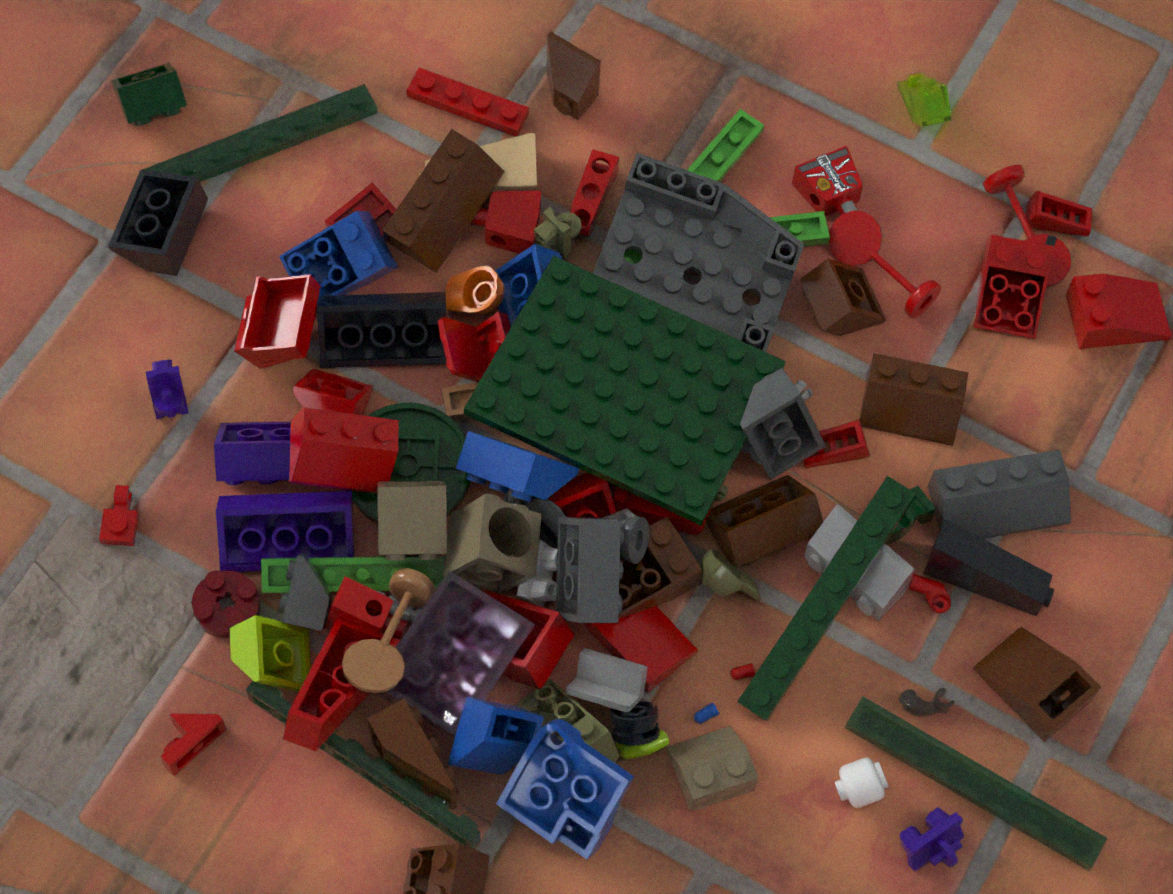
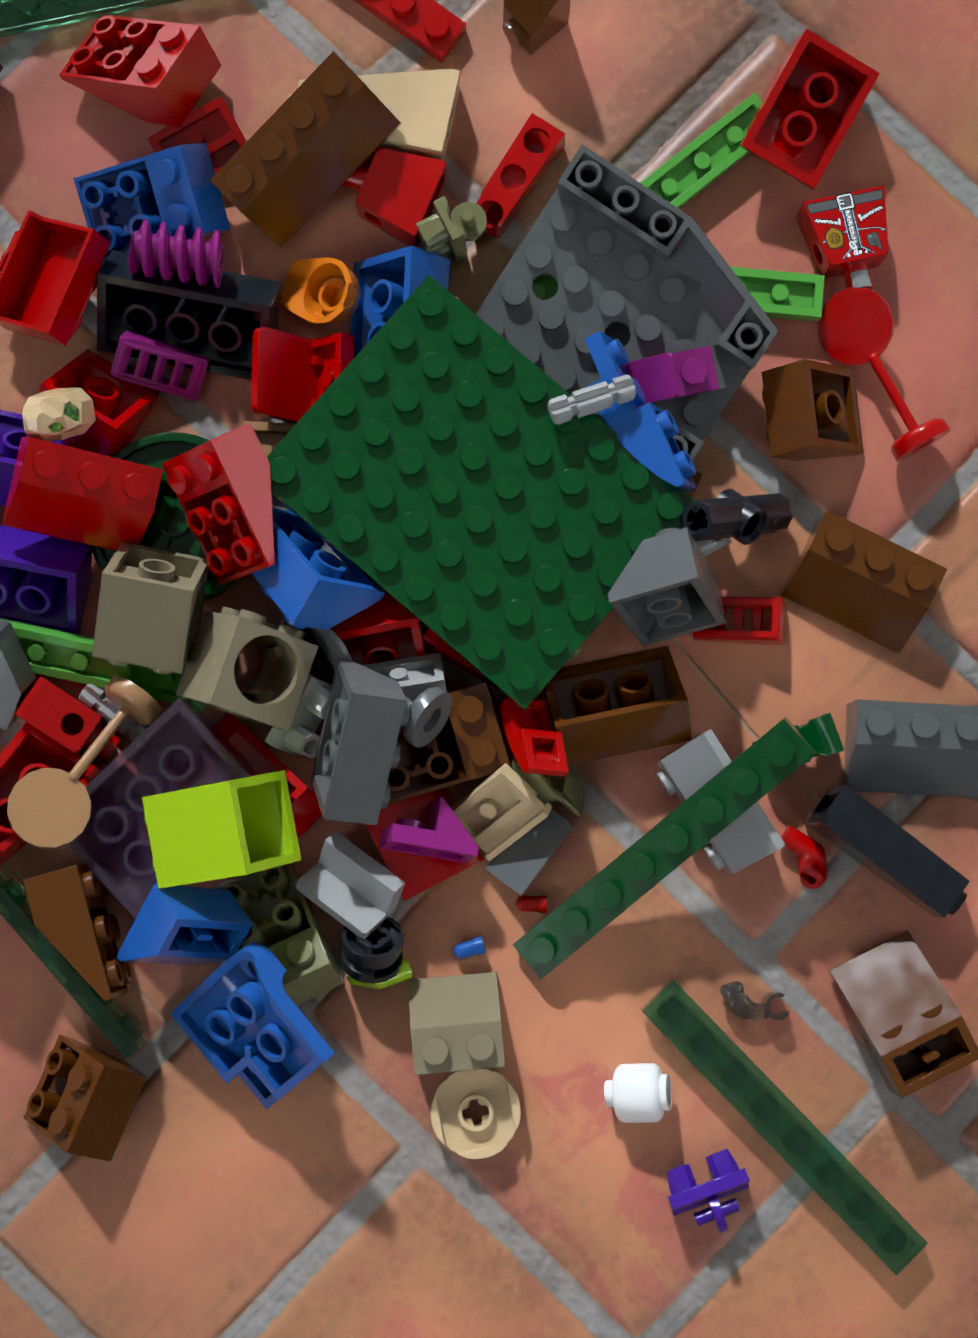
camera: 15 degrees right, 20 degrees up
none -> tan rock [22,388,96,442]
none -> red slope [59,14,222,127]
none -> magenta slope [110,330,210,401]
none -> magenta piece [128,219,224,288]
none -> lime slope [142,770,302,889]
none -> red slope [162,423,275,585]
none -> magenta slope [379,796,479,863]
none -> tan plate [431,1068,521,1159]
none -> tan plate [450,763,552,861]
none -> dark grey slope [485,803,574,896]
none -> red slope [499,697,569,777]
none -> light grey axle [548,375,636,424]
none -> blue slope [584,331,697,492]
none -> magenta slope [625,345,719,405]
none -> black piece [681,488,793,545]
none -> red slope [740,29,880,190]

